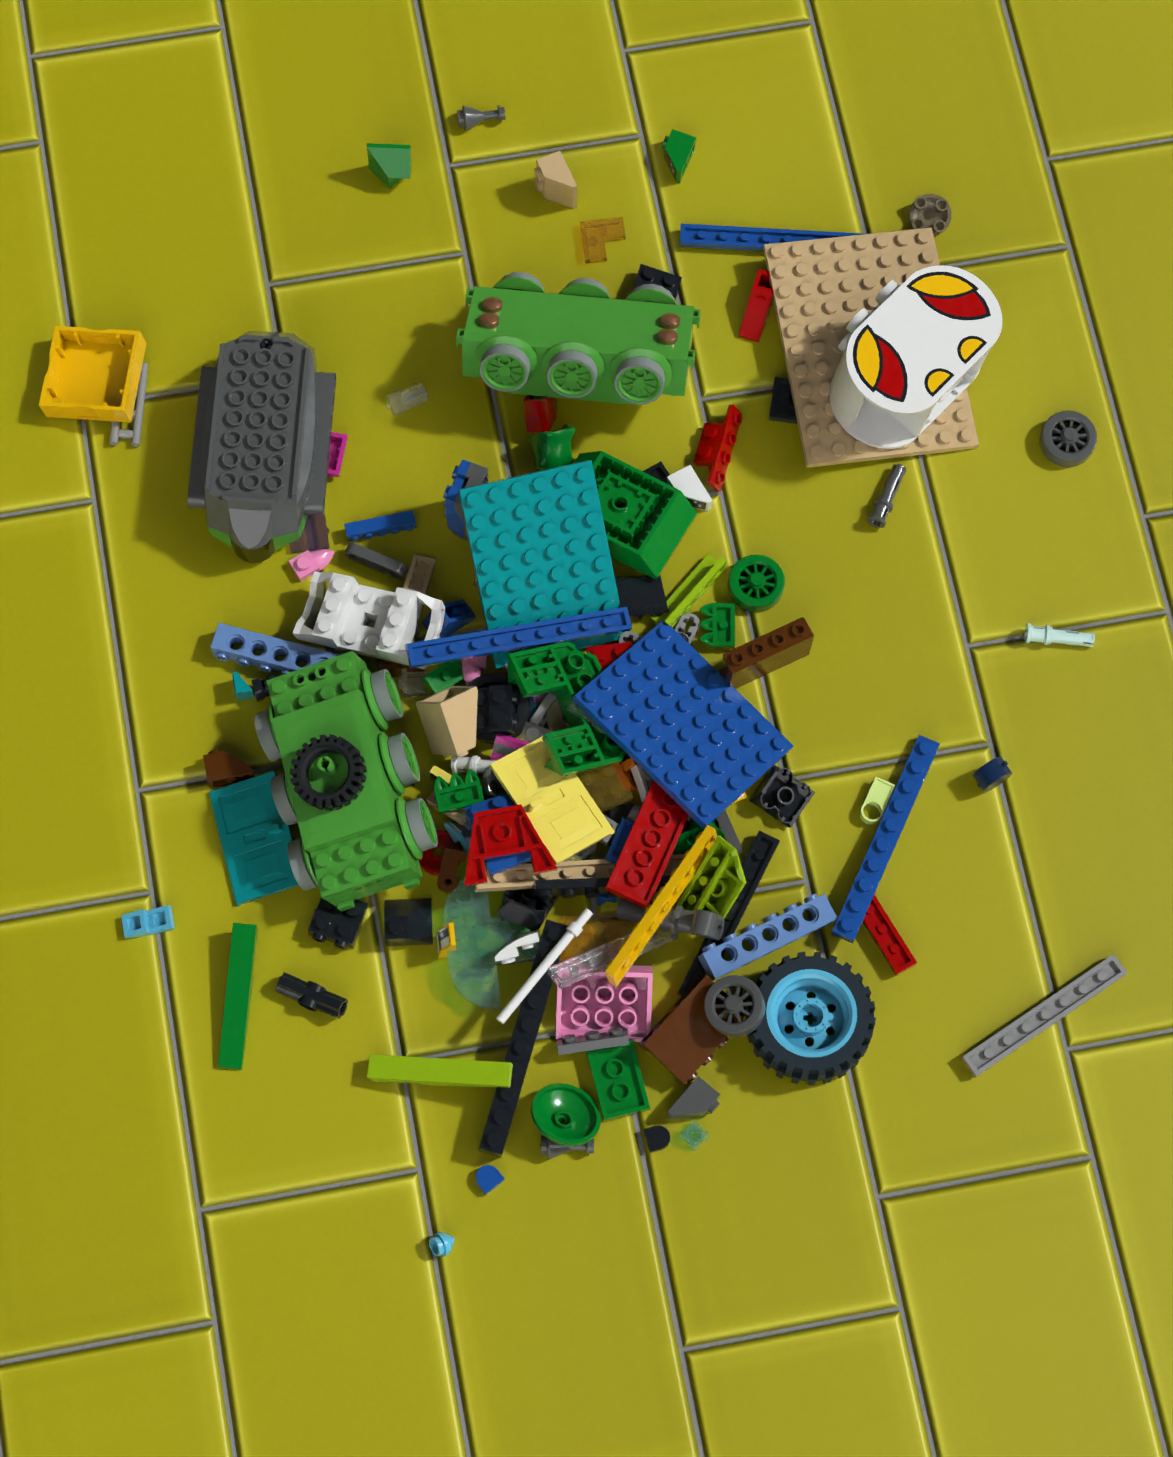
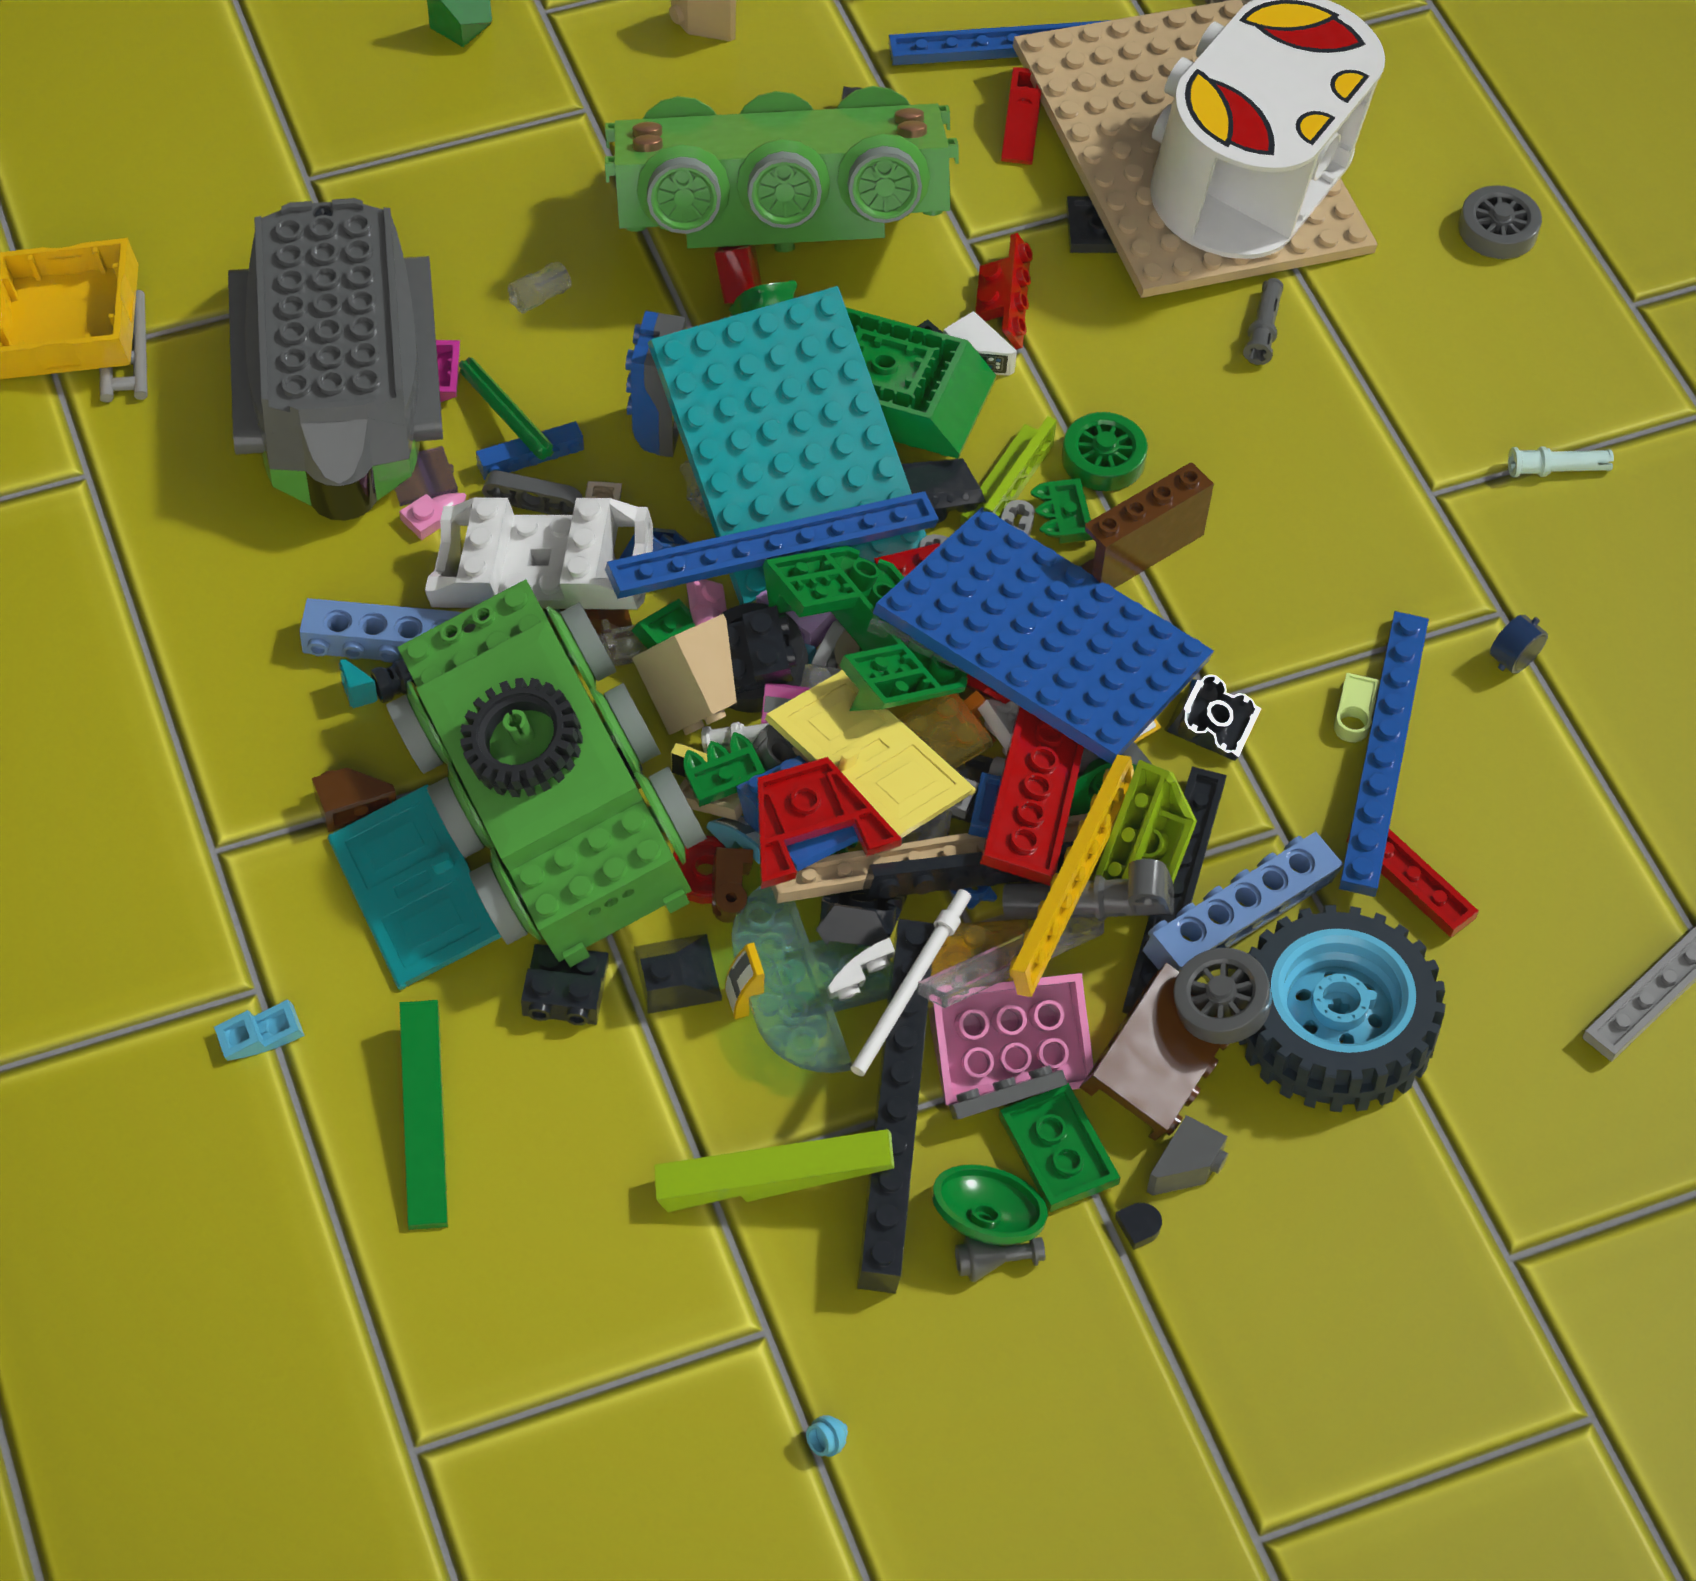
camera: 10 degrees left, 15 degrees down
black piece [275,972,348,1019] -> none
blue tile [476,1165,505,1195] -> none
clear yellow tile [580,217,626,263] -> none
clear light blue plate [680,1121,709,1150] -> none
none -> green axle [459,357,554,460]

